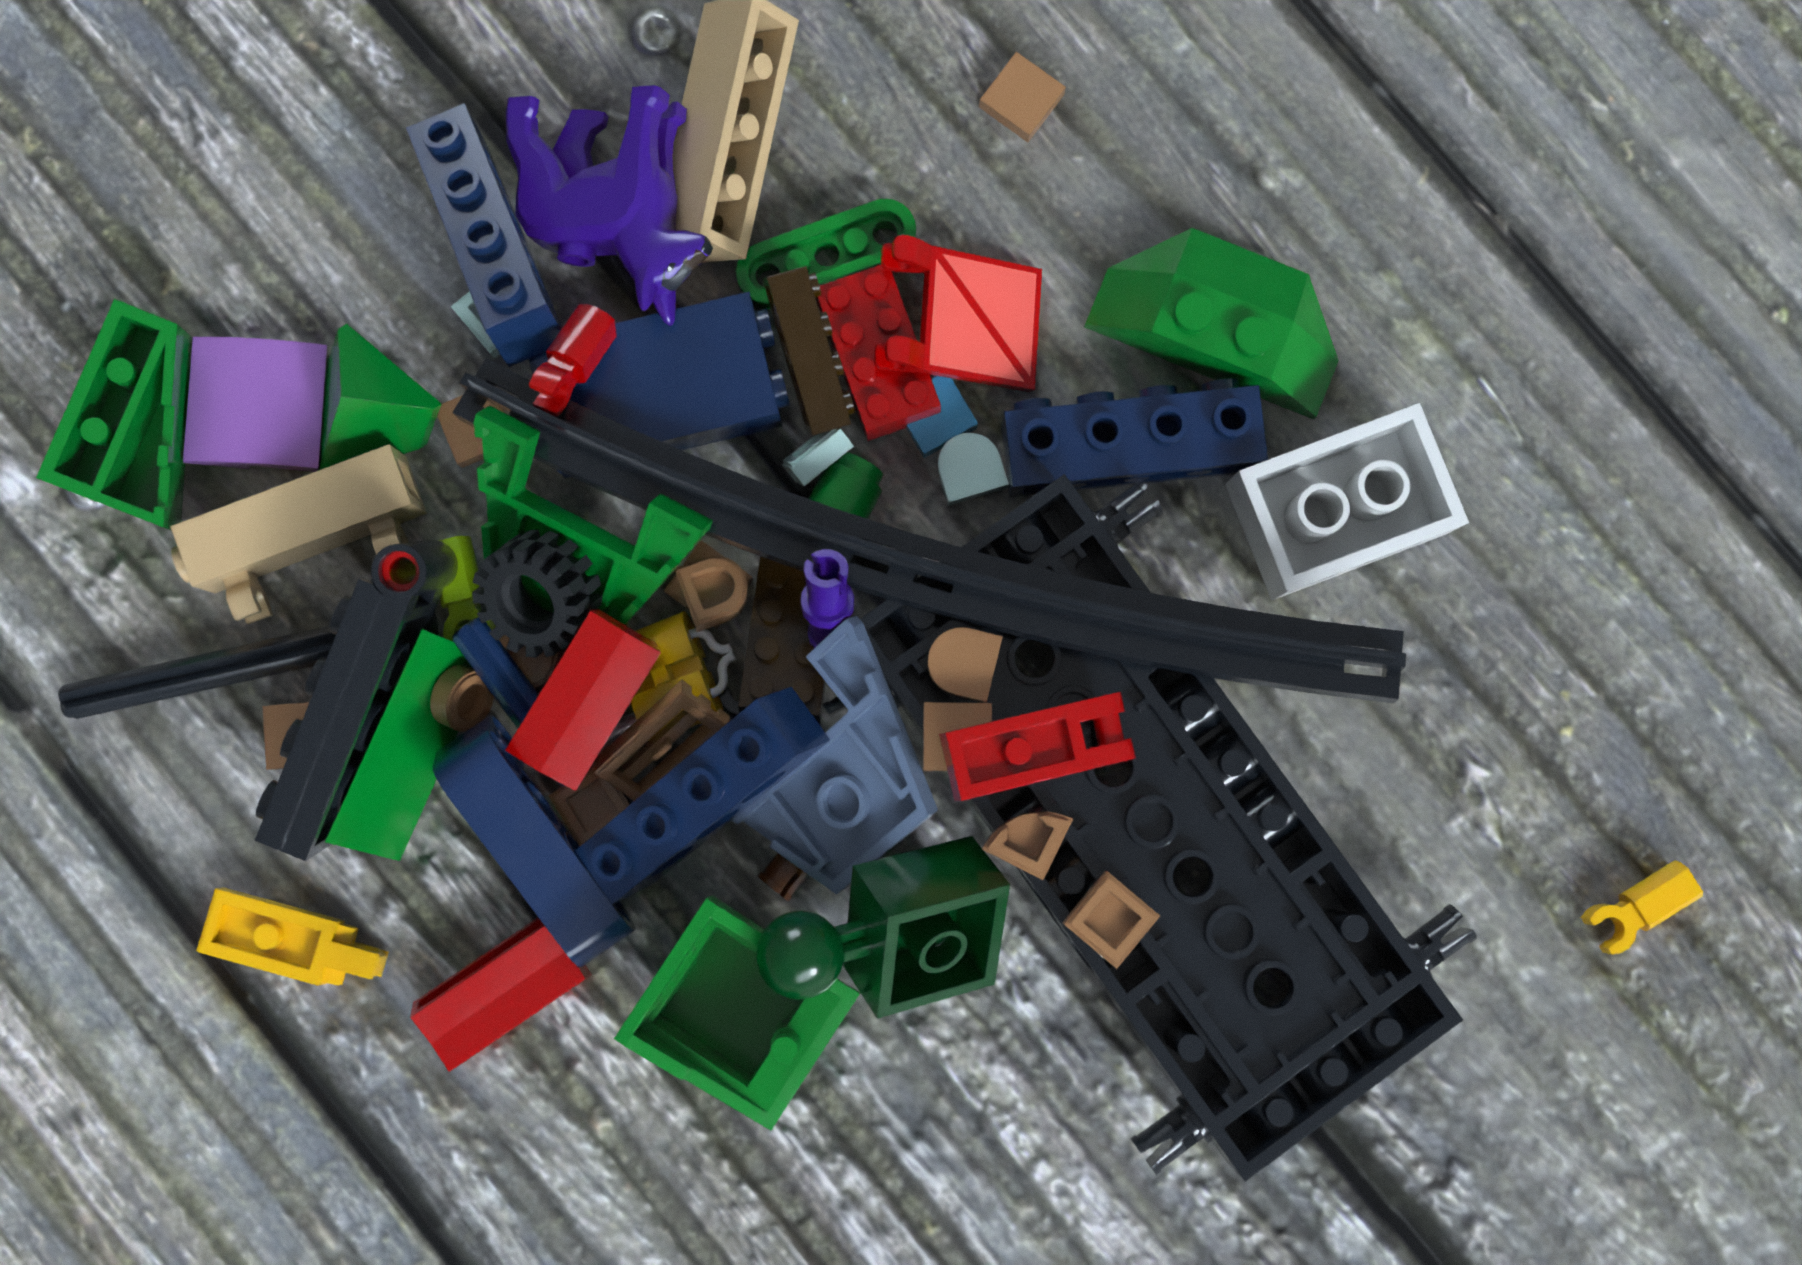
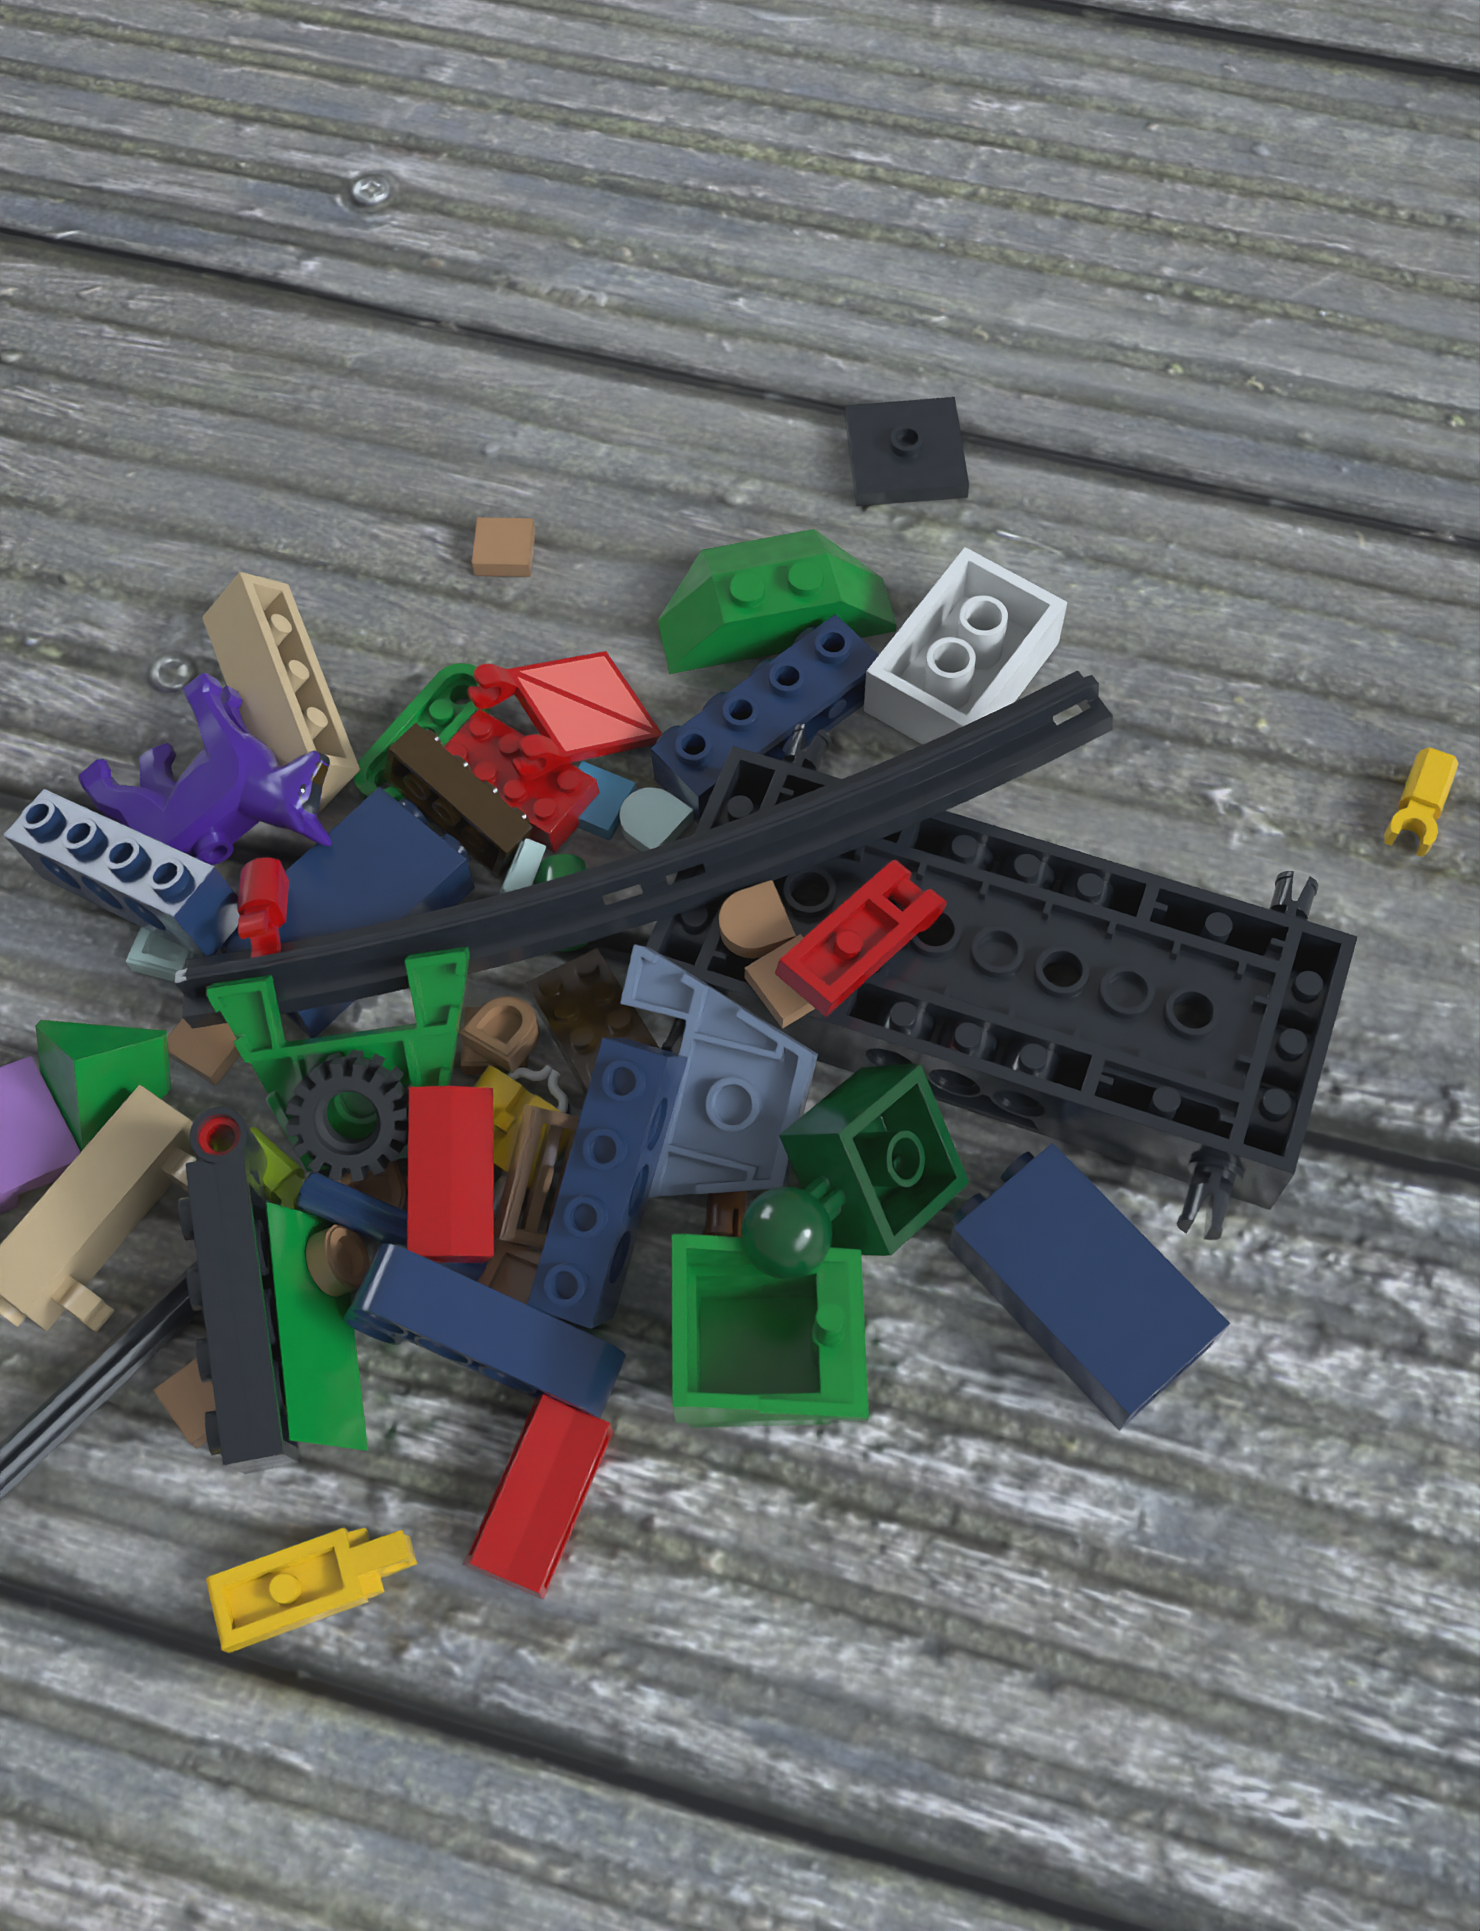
camera: 30 degrees left, 20 degrees down
dark purple pin [801,549,854,648] -> none
medium nougat tile [981,812,1073,880] -> none
medium nougat tile [1062,871,1160,969] -> none
none -> black plate [845,397,969,506]
none -> dark blue brick [948,1143,1230,1431]

